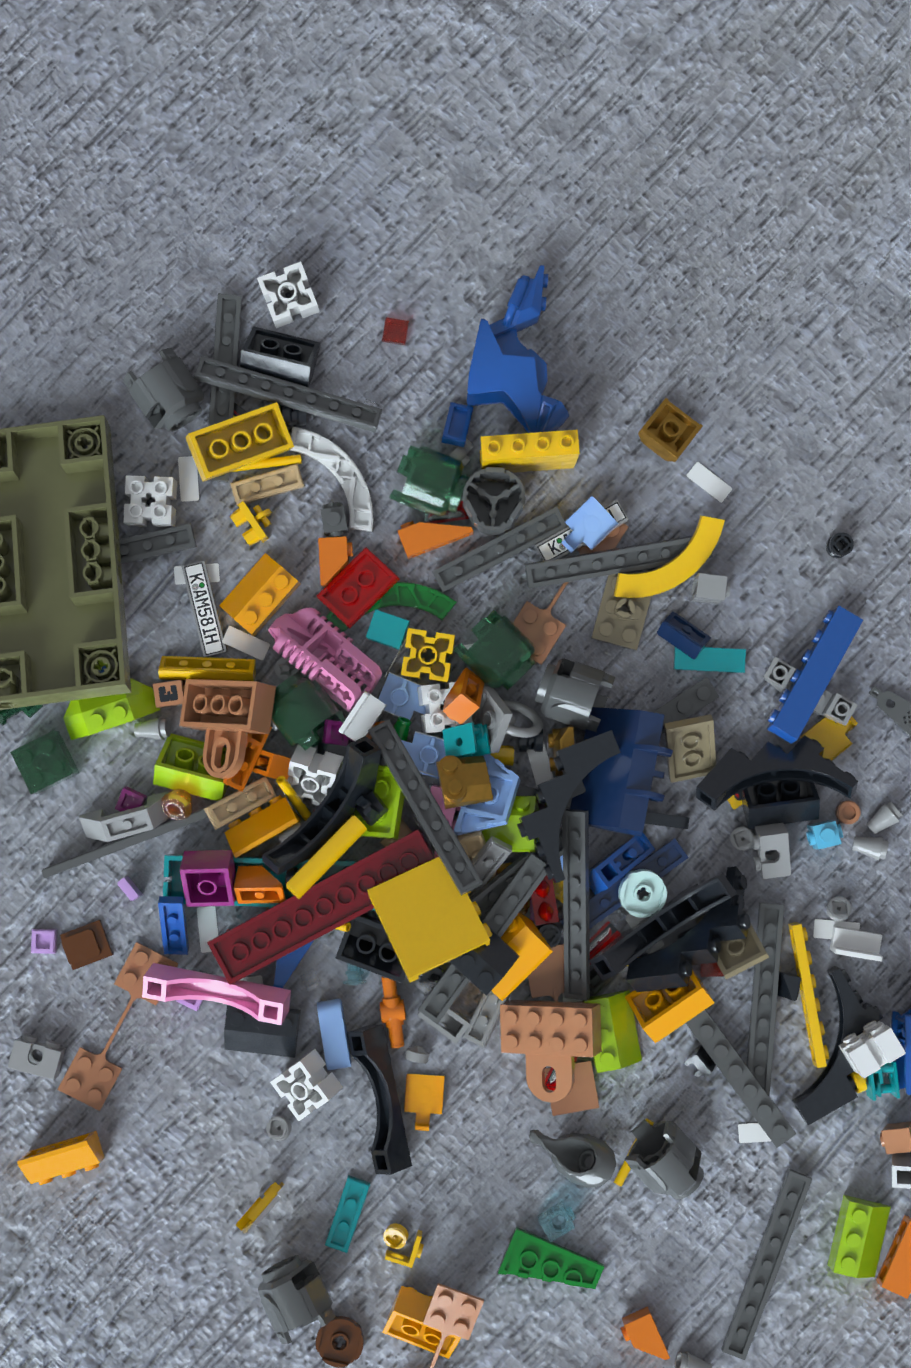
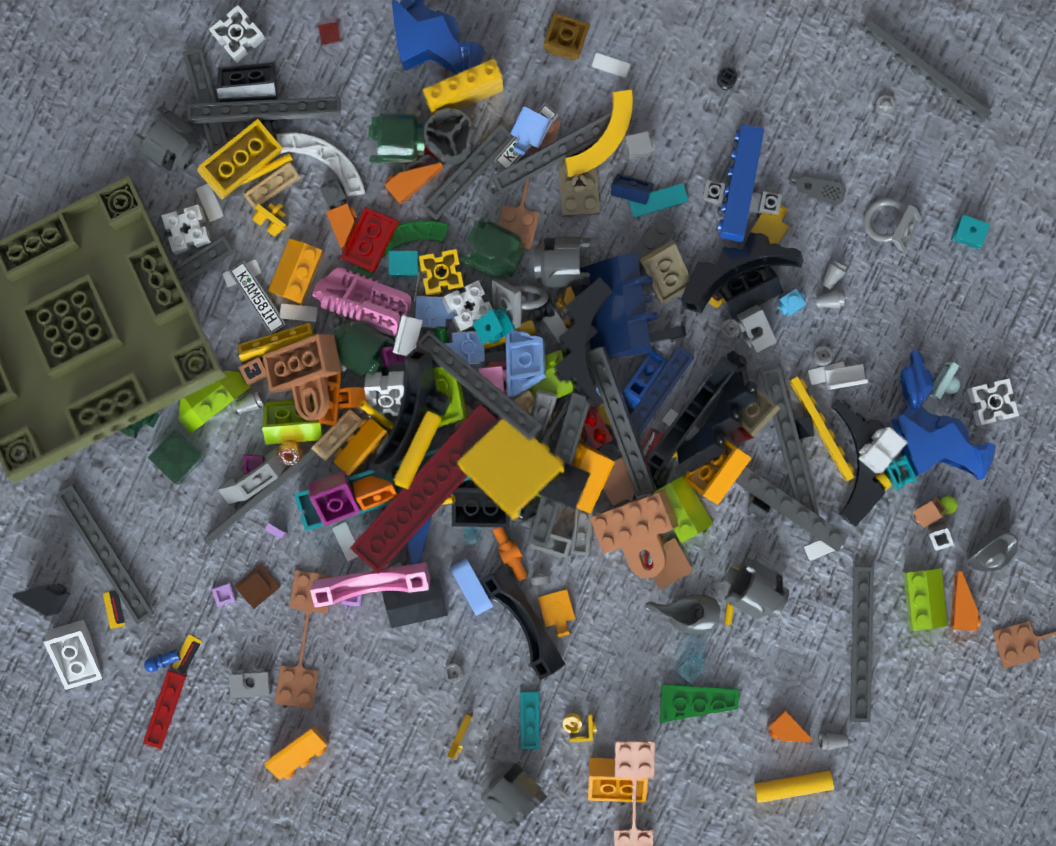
camera: 15 degrees left, 0 degrees up
blue plate [158,896,189,955] -> none
white brick [270,1049,343,1121] -> none
reddish brown plate [316,1316,364,1368] -> none
pearl gold slope [436,755,493,809] -> none
blue tile [441,402,474,447] -> none
orange slope [443,667,485,725] -> none
light aqua plate [618,869,667,918] -> none
nougat tile [835,801,861,824] -> none

